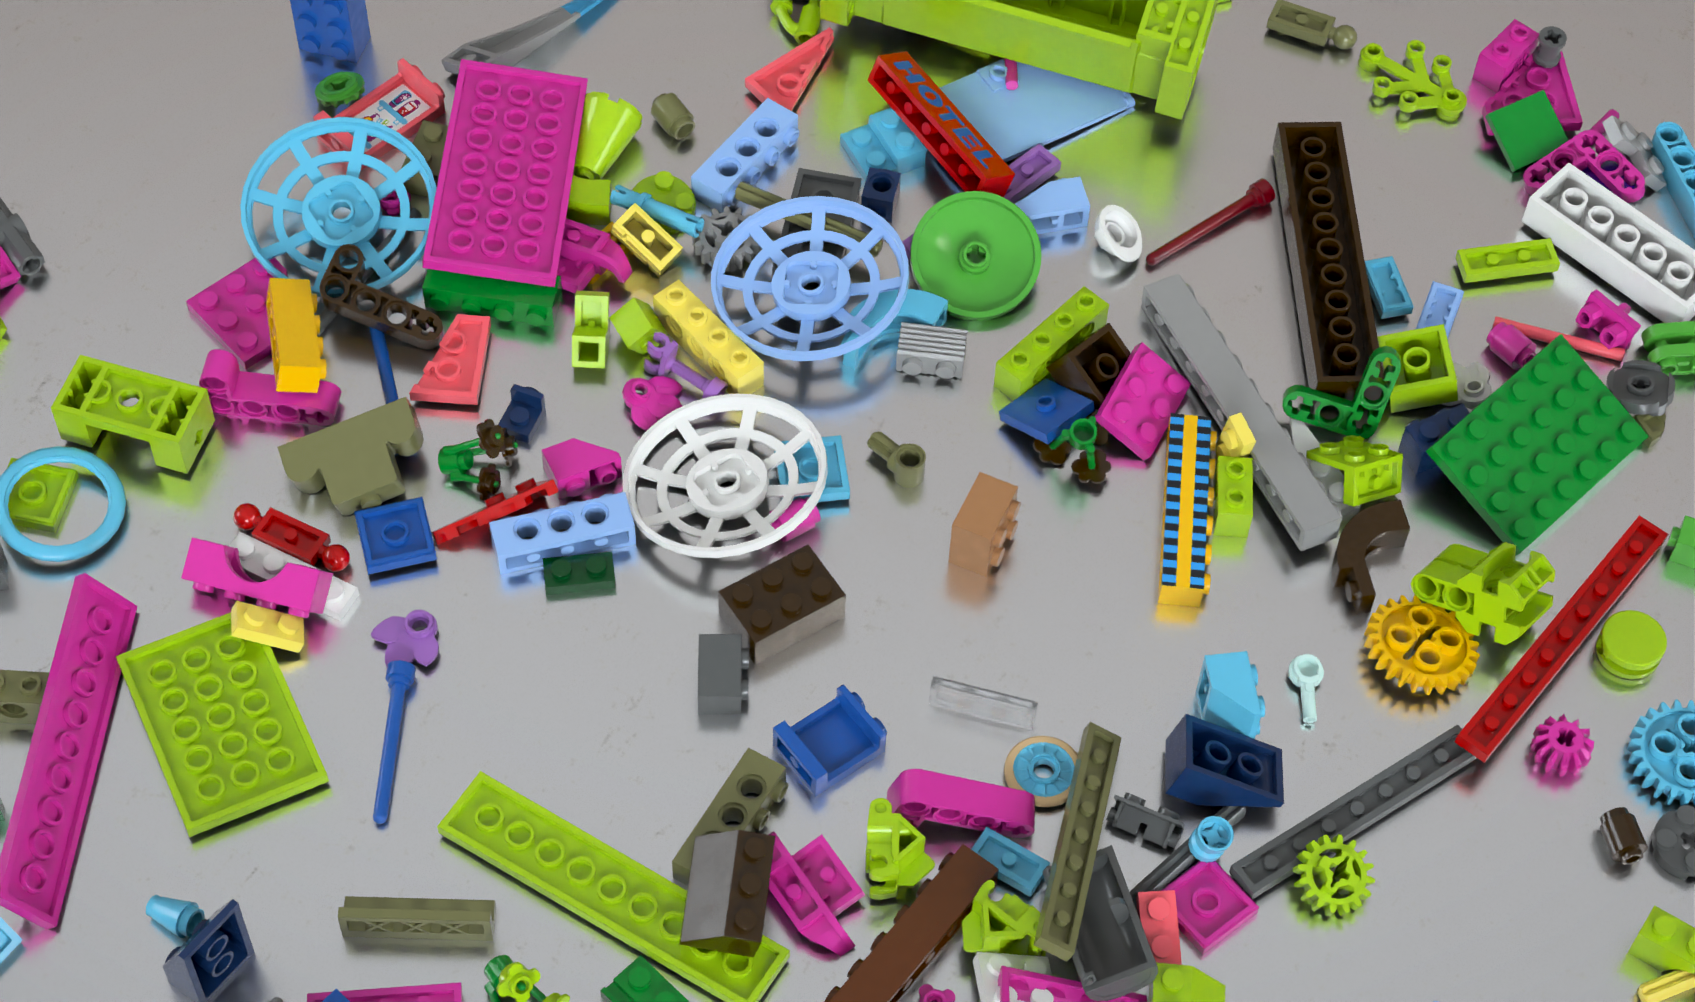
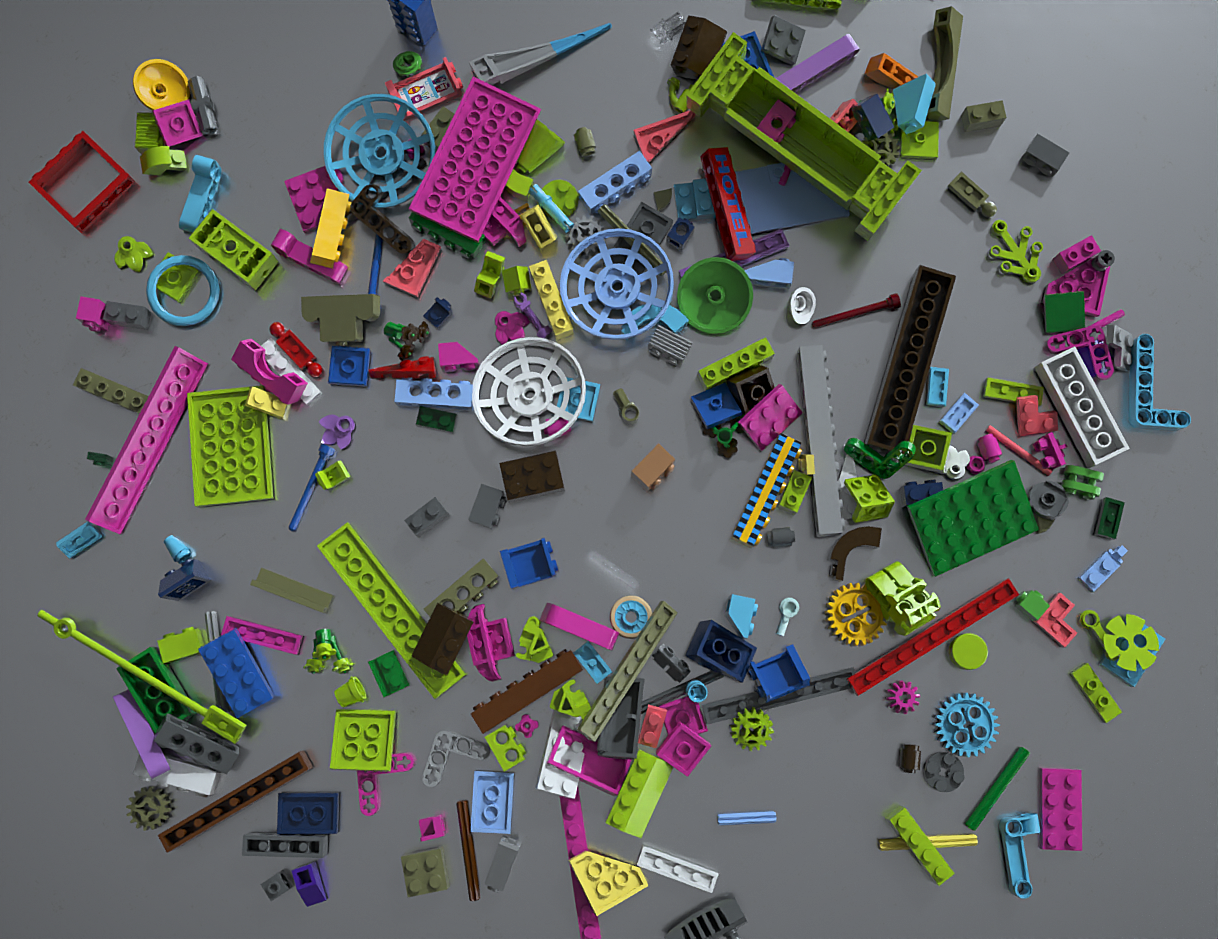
camera: 20 degrees right, 25 degrees up
none -> medium azure beam [179,155,222,233]
none -> lime bracket [315,460,350,490]
none -> dark grey brick [404,497,449,538]
none -> olive tile [653,188,672,211]
none -> dark pink plate [656,721,711,777]
none -> blue panel [748,644,810,703]
none -> dark grey brick [767,527,795,548]
none -> dark pink plate [966,456,985,474]
none -> coral plate [1016,395,1058,436]

